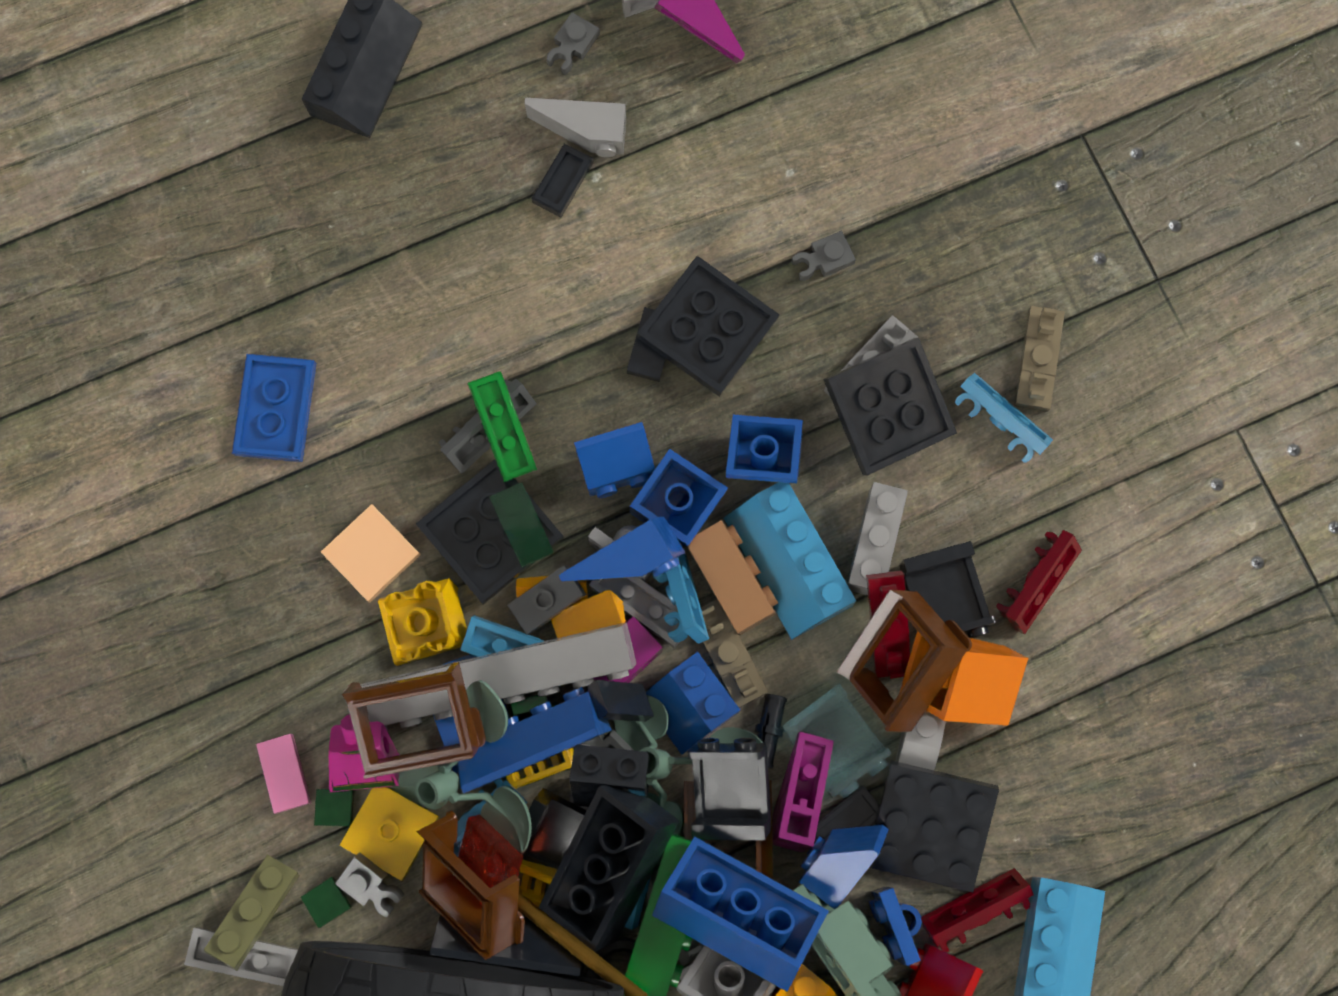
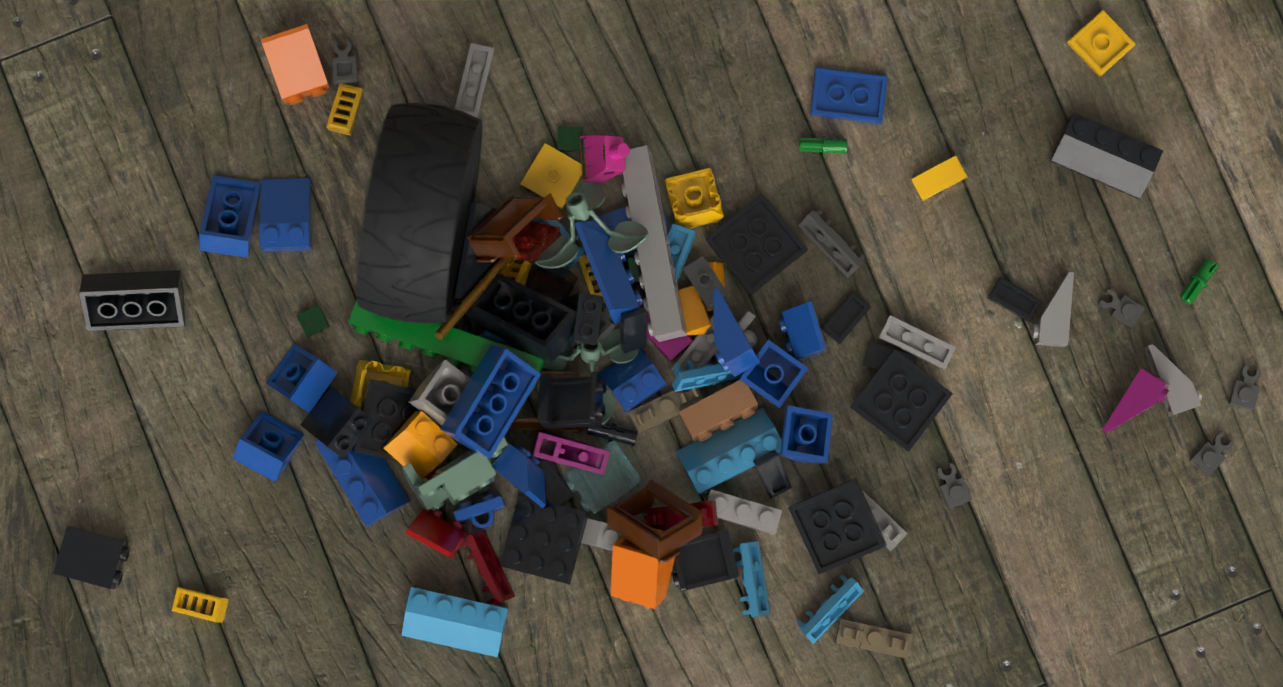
camera: 85 degrees right, 5 degrees up
olive plate [204,855,300,971] -> none
bright pink tile [256,734,311,814] -> none
dark green tile [300,877,352,928] -> none
light nougat tile [321,504,421,603] -> none
plate [335,852,404,917] -> none
reddish brown piece [342,662,486,779] -> none
green tile [467,371,537,482] -> none
clear green slope [490,482,554,568] -> none
dark red plate [996,530,1082,635] -> none
none -> dark azure plate [733,541,770,617]
none -> black tile [753,450,792,499]
none -> green axle [799,136,847,155]
none -> black tile [821,292,871,345]
none -> light grey plate [879,315,956,370]
none -> yellow slope [911,156,968,201]
none -> yellow plate [1067,10,1136,78]

